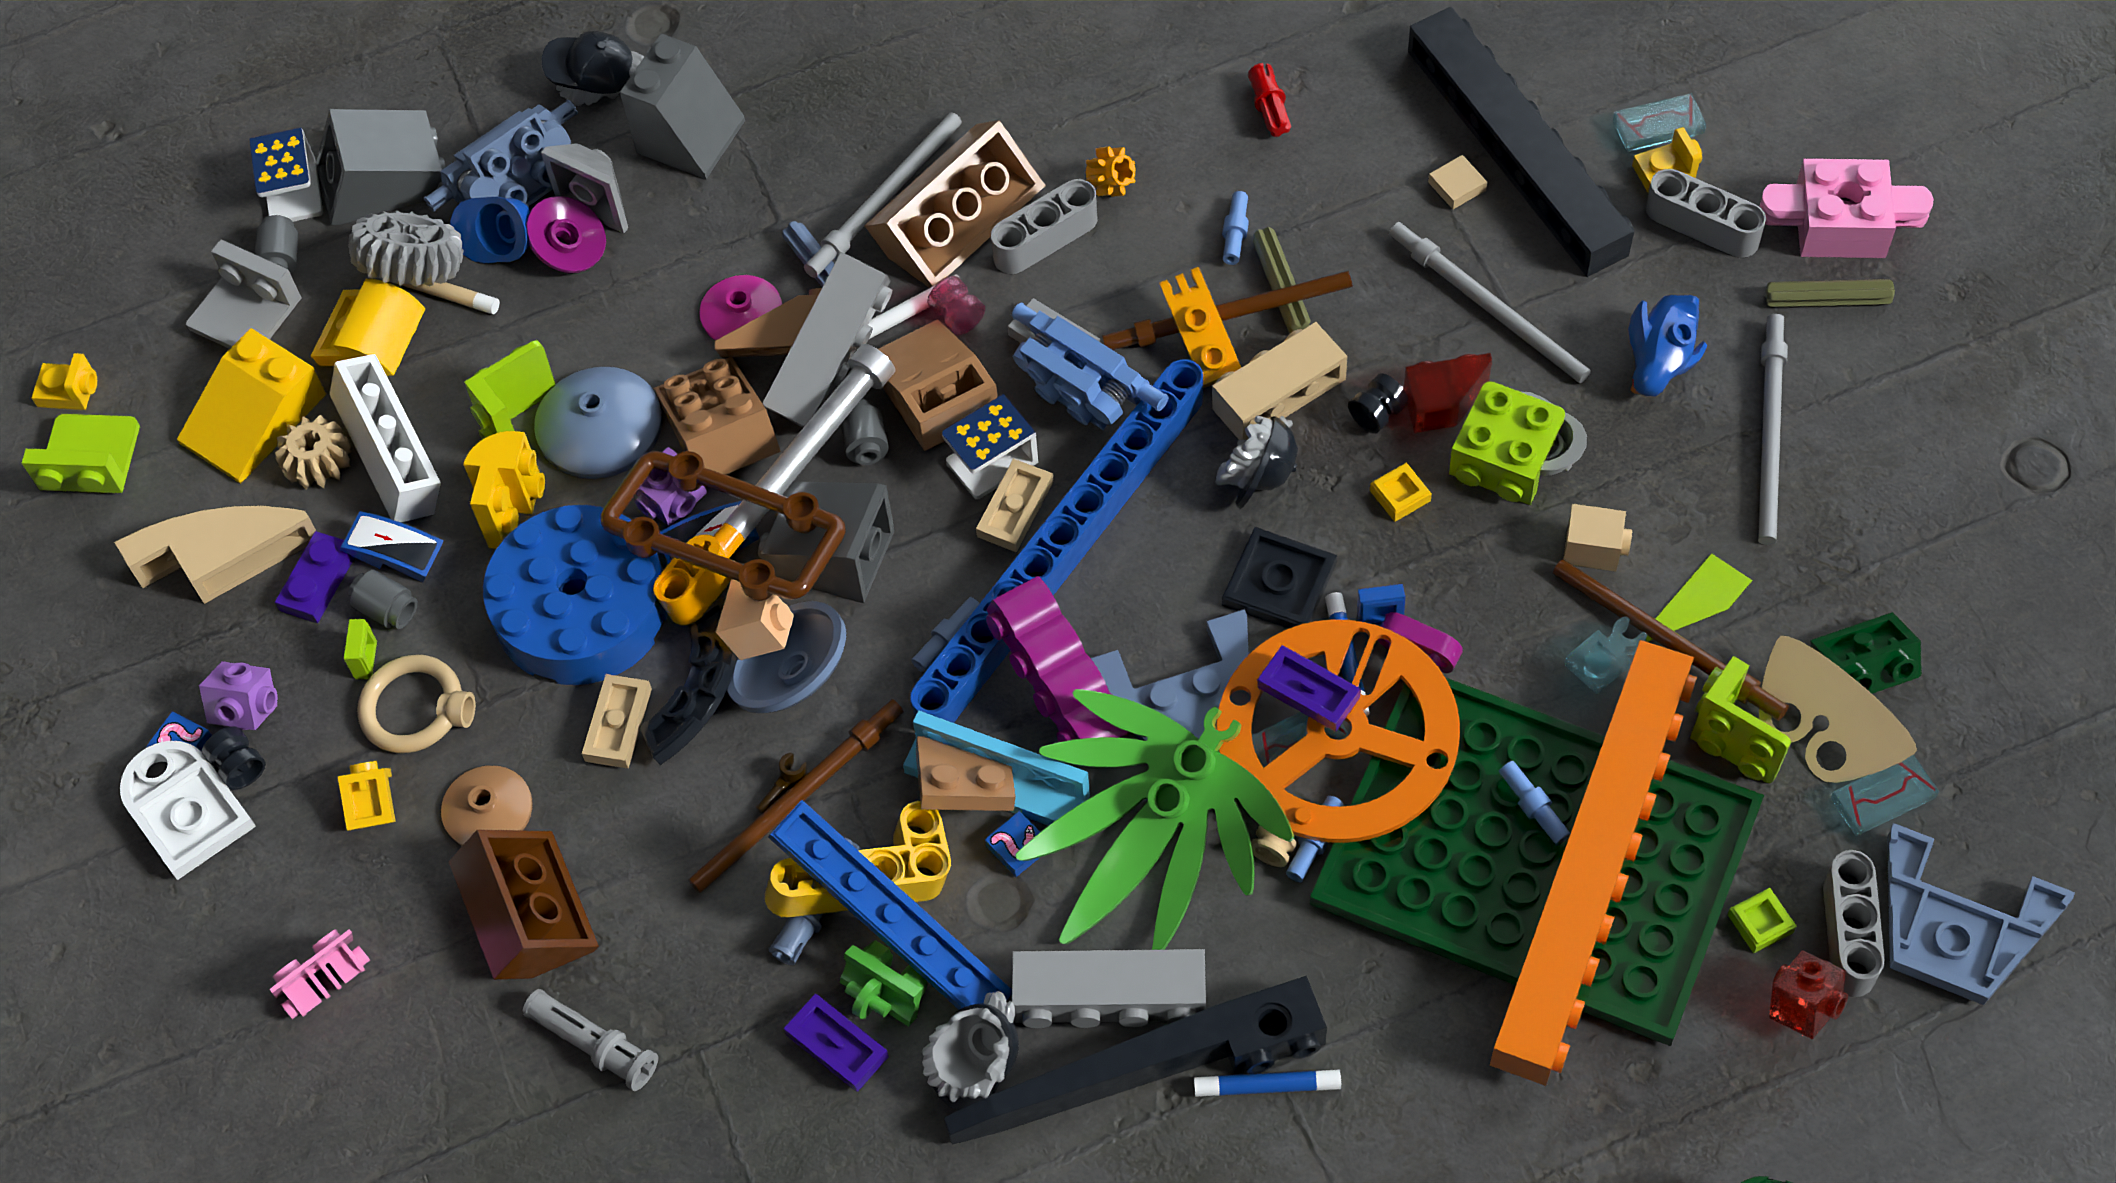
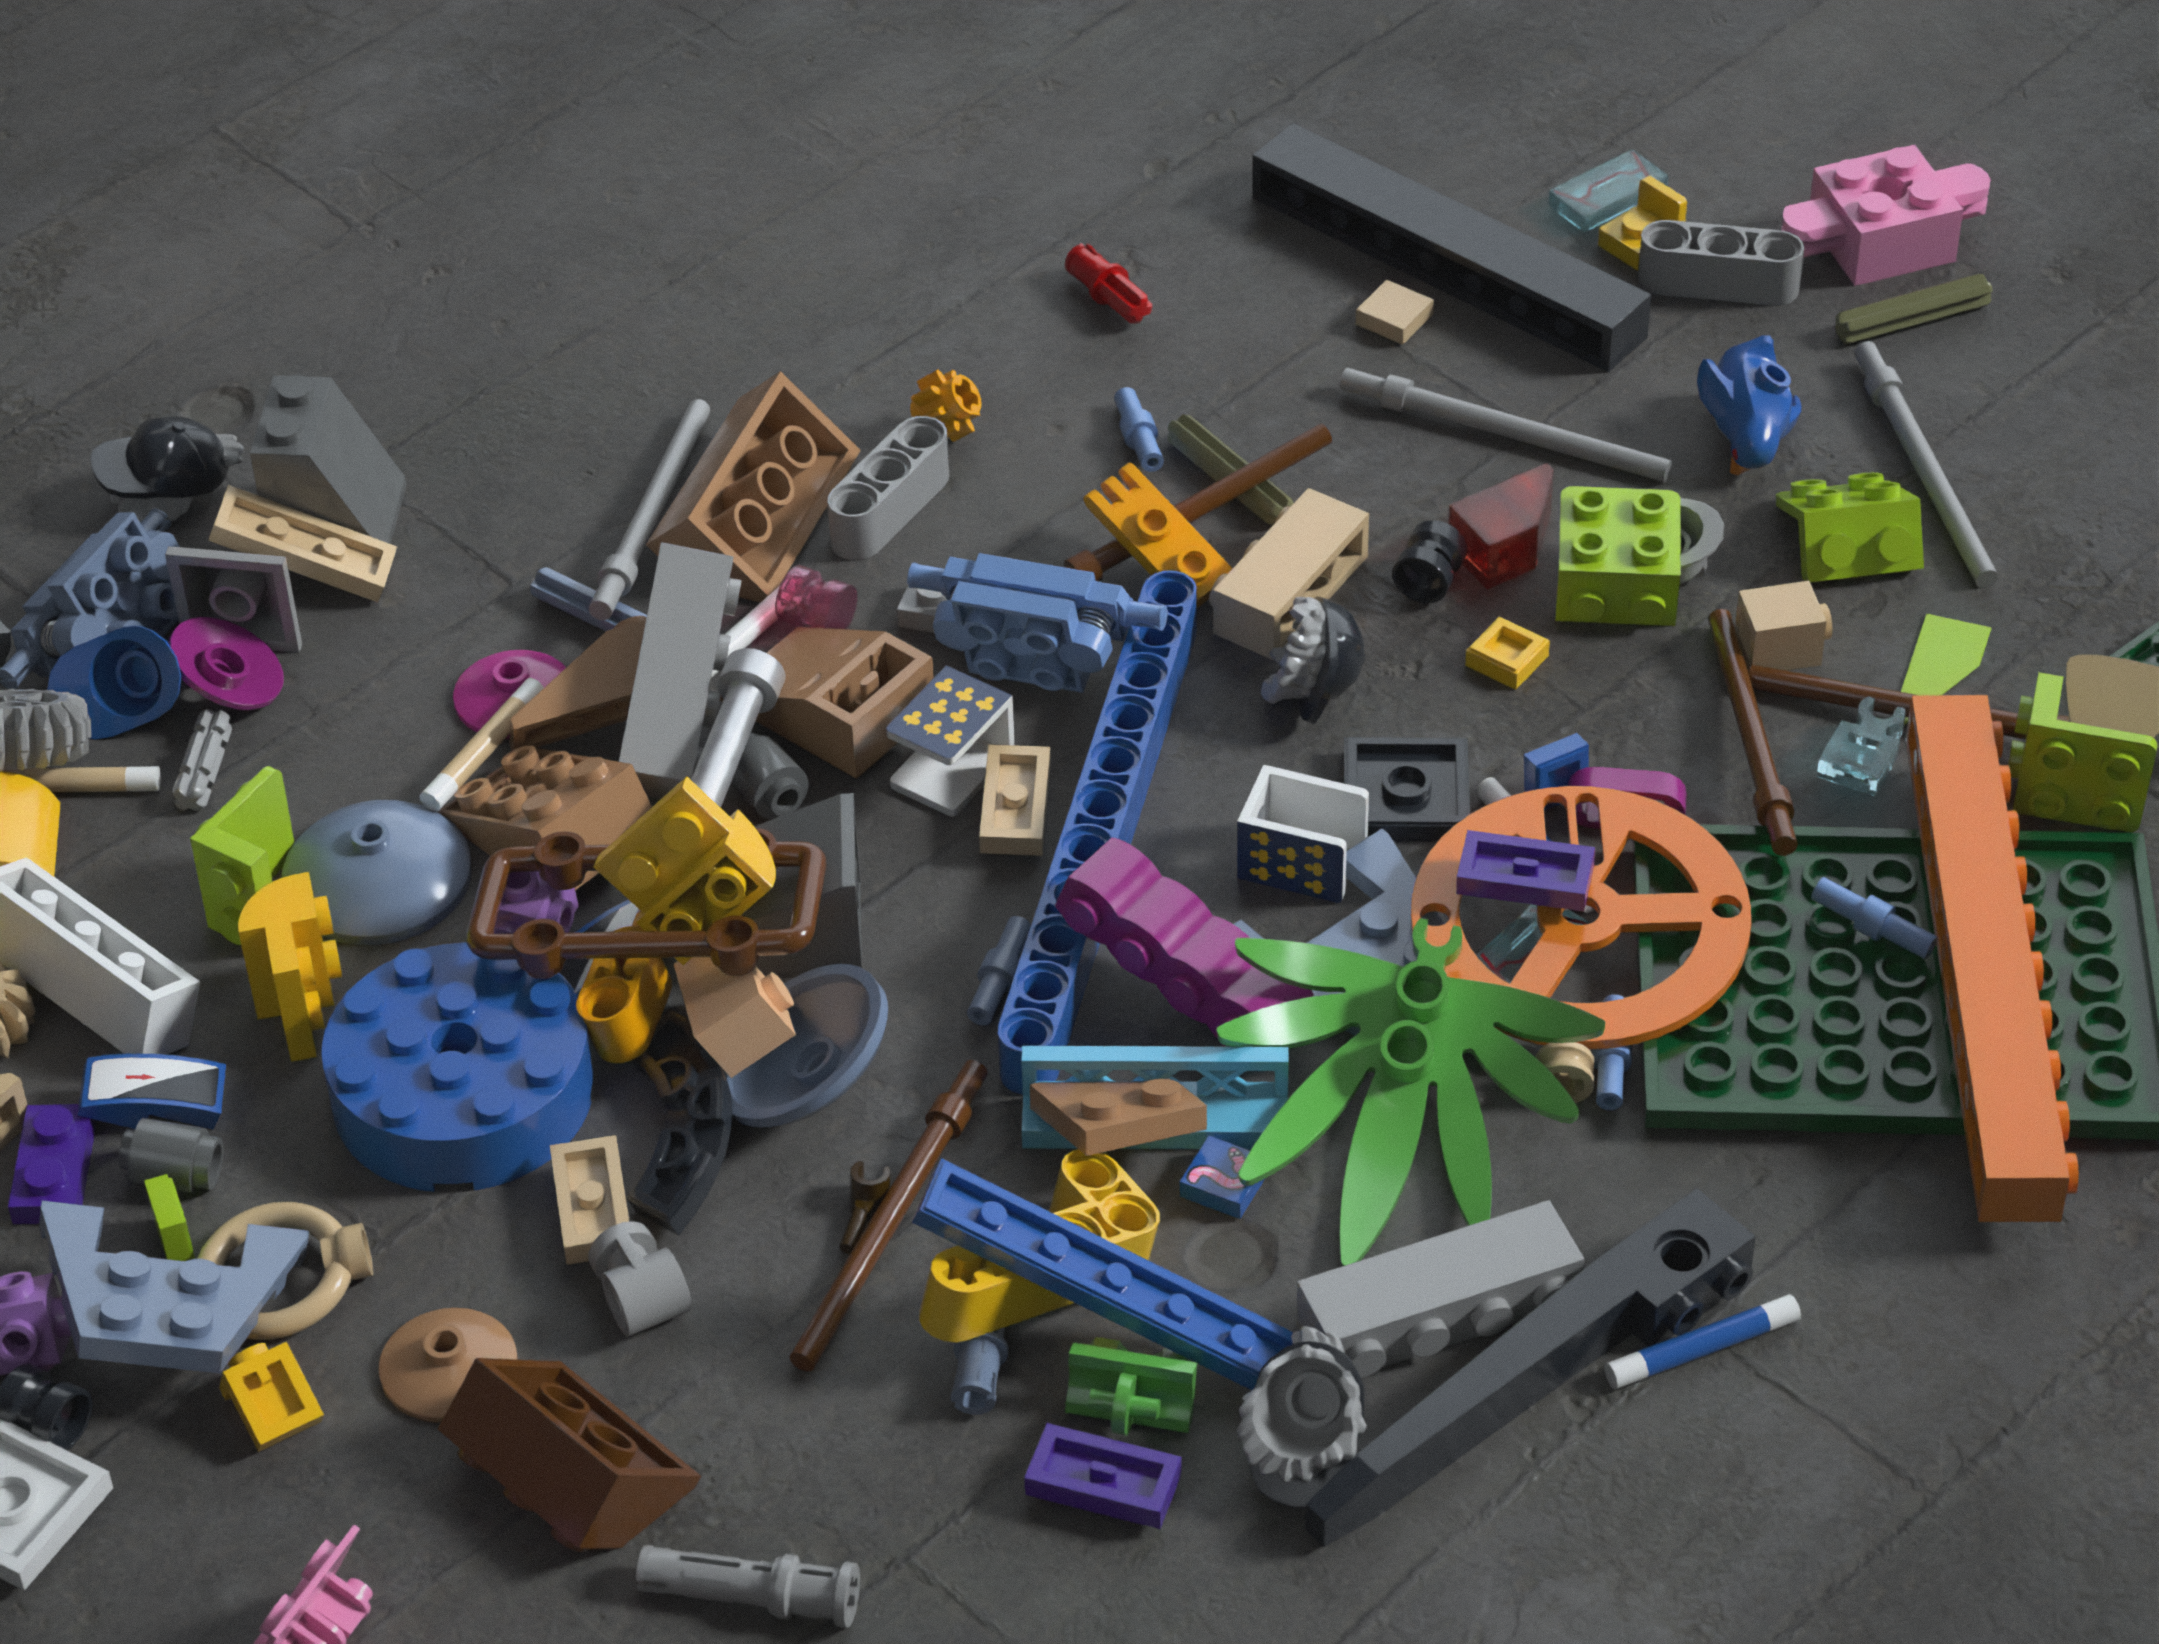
camera: 25 degrees left, 15 degrees down
none -> sand blue wing [39,1201,309,1373]
none -> light grey axle [172,709,232,812]
none -> tan plate [208,485,397,602]
none -> tan bar [420,678,544,812]
none -> light grey piece [588,1221,692,1337]
none -> yellow brick [593,776,776,966]
none -> piece [1237,765,1369,903]
none -> reddish brown bar [1708,609,1798,856]
none -> lime bracket [1775,472,1924,582]

